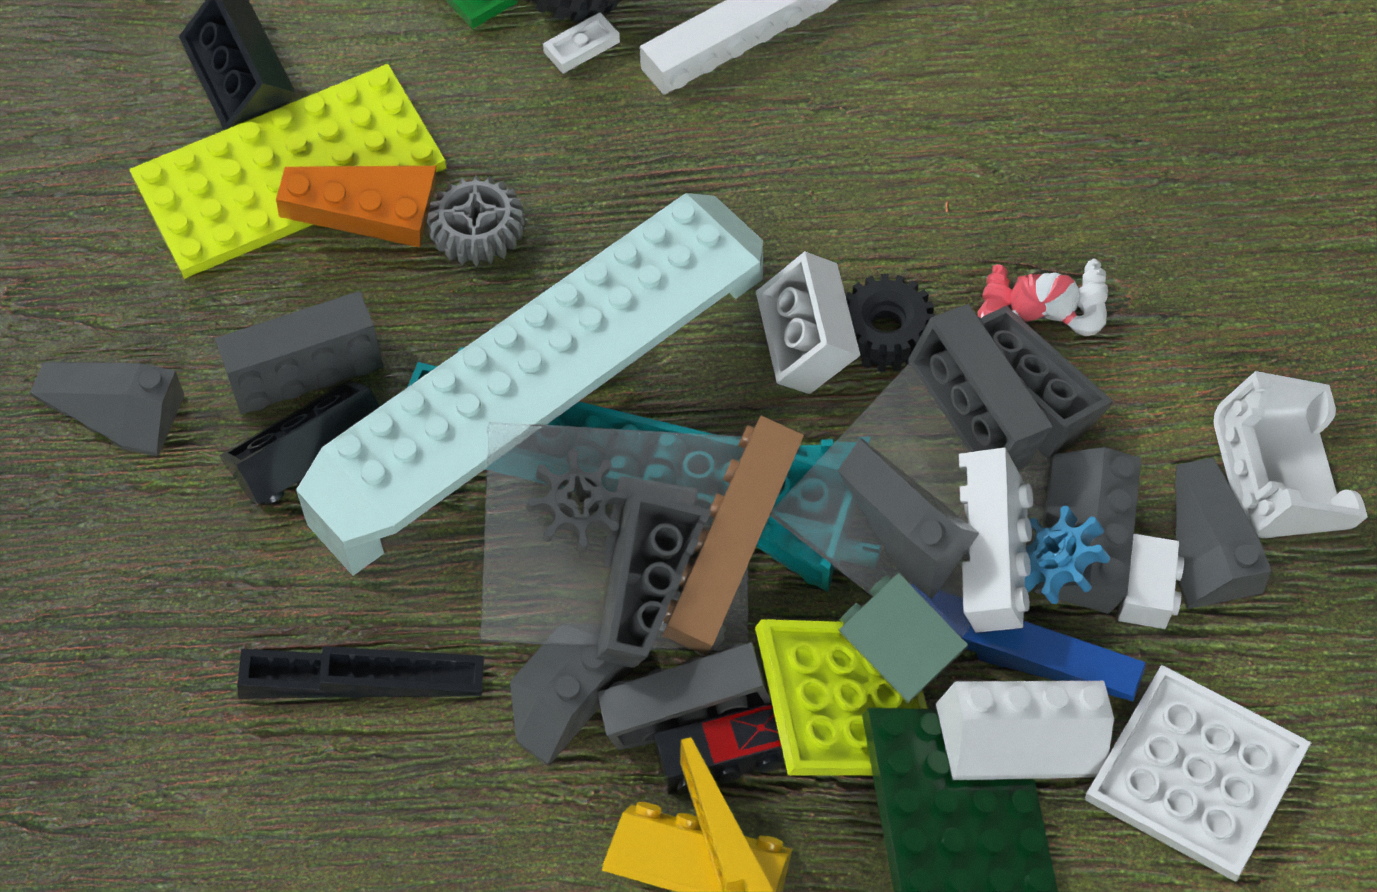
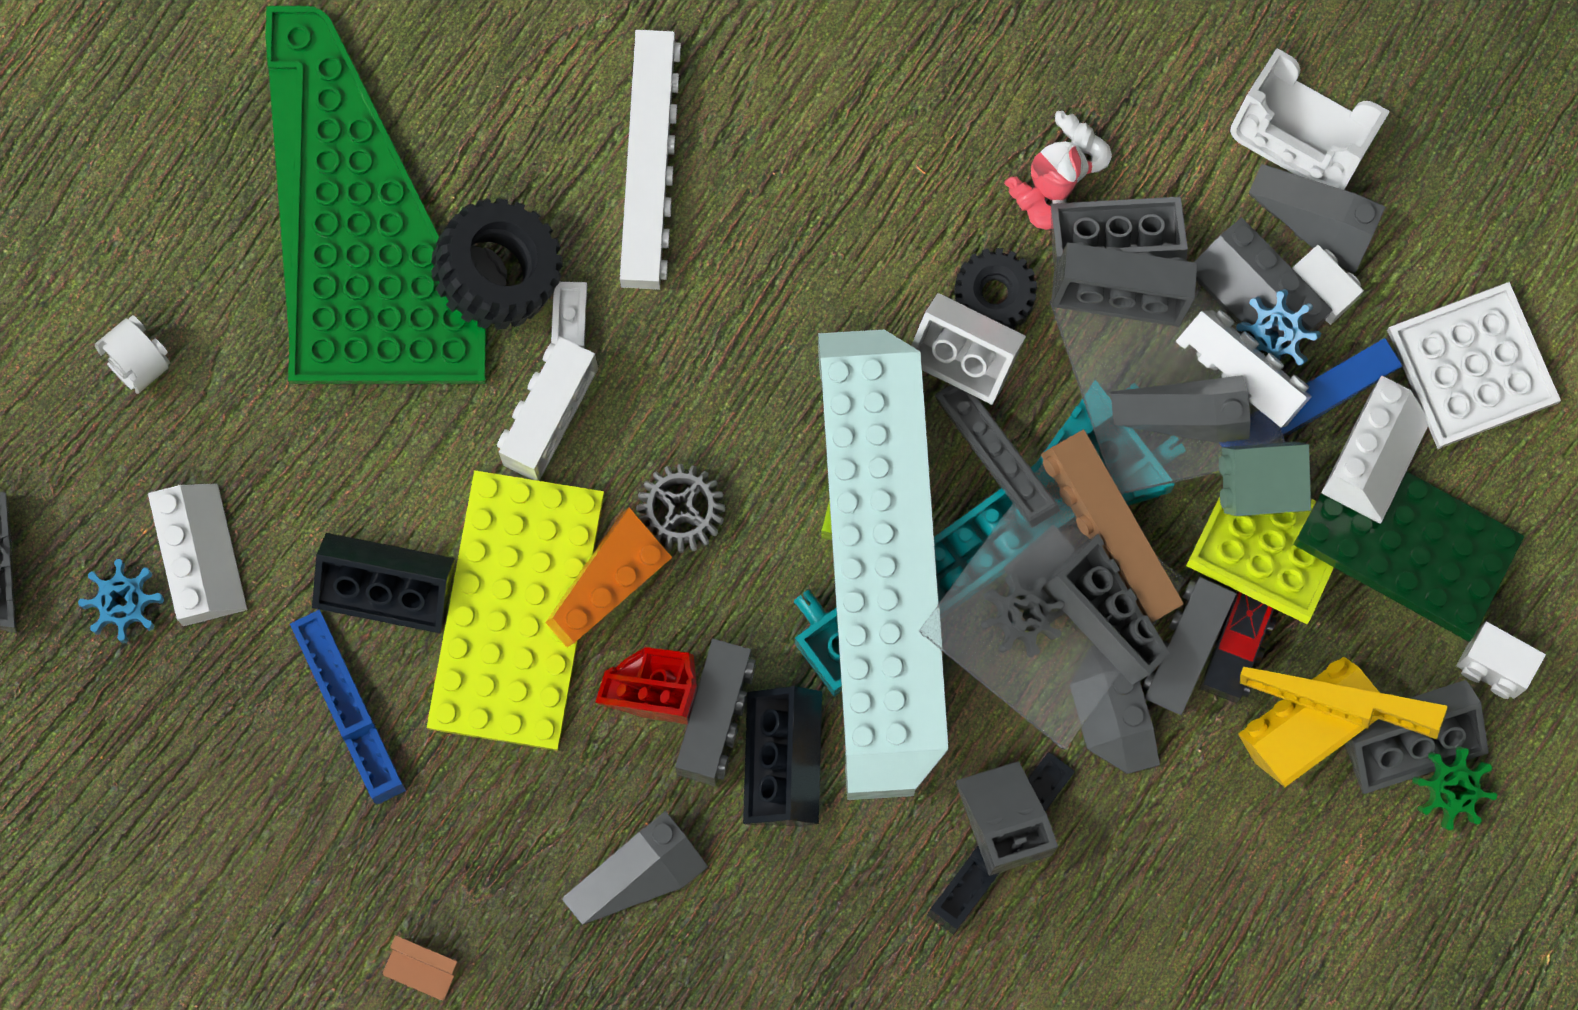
camera: 55 degrees left, 20 degrees up
none -> blue slope [290,609,406,805]
none -> white brick [497,336,598,481]
none -> red wedge [595,647,697,725]
none -> dark grey tile [935,385,1060,528]
none -> dark grey slope [956,761,1058,876]

